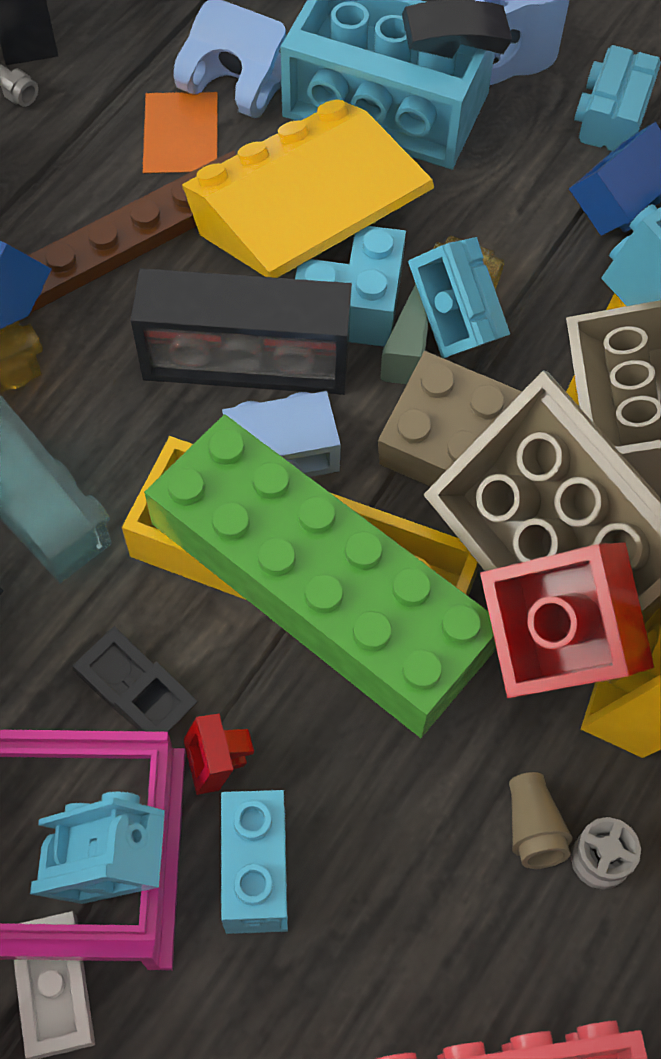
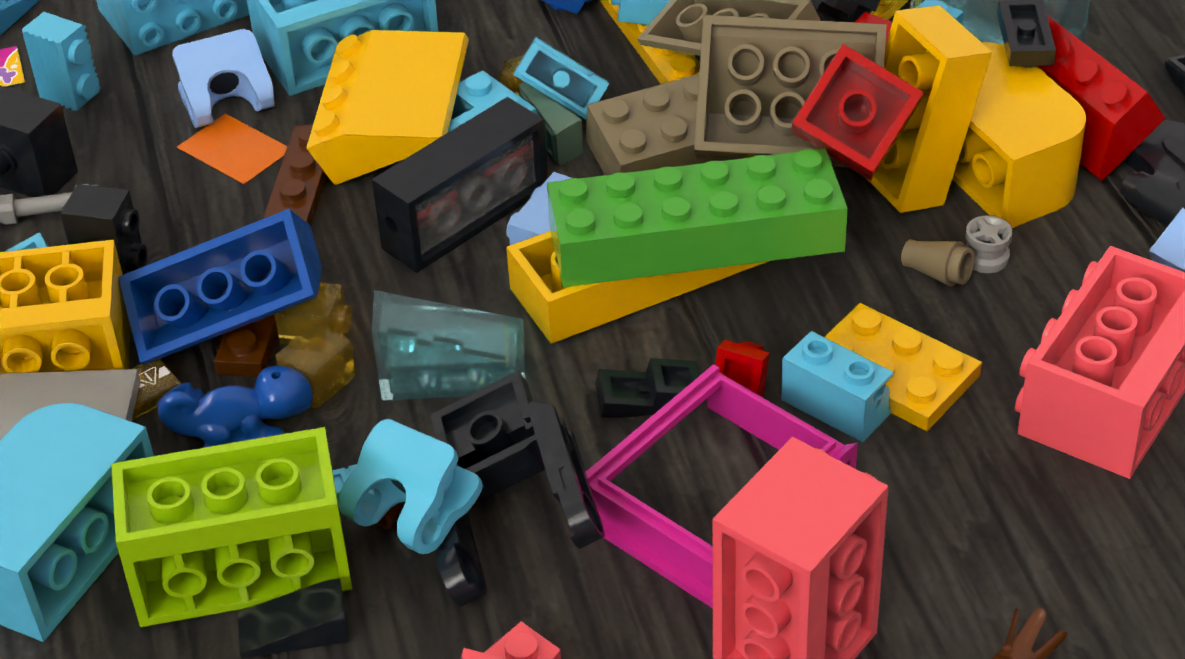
camera: 45 degrees left, 20 degrees down
medium azure hinge [30,792,165,904] -> none
none -> yellow plate [825,303,982,431]

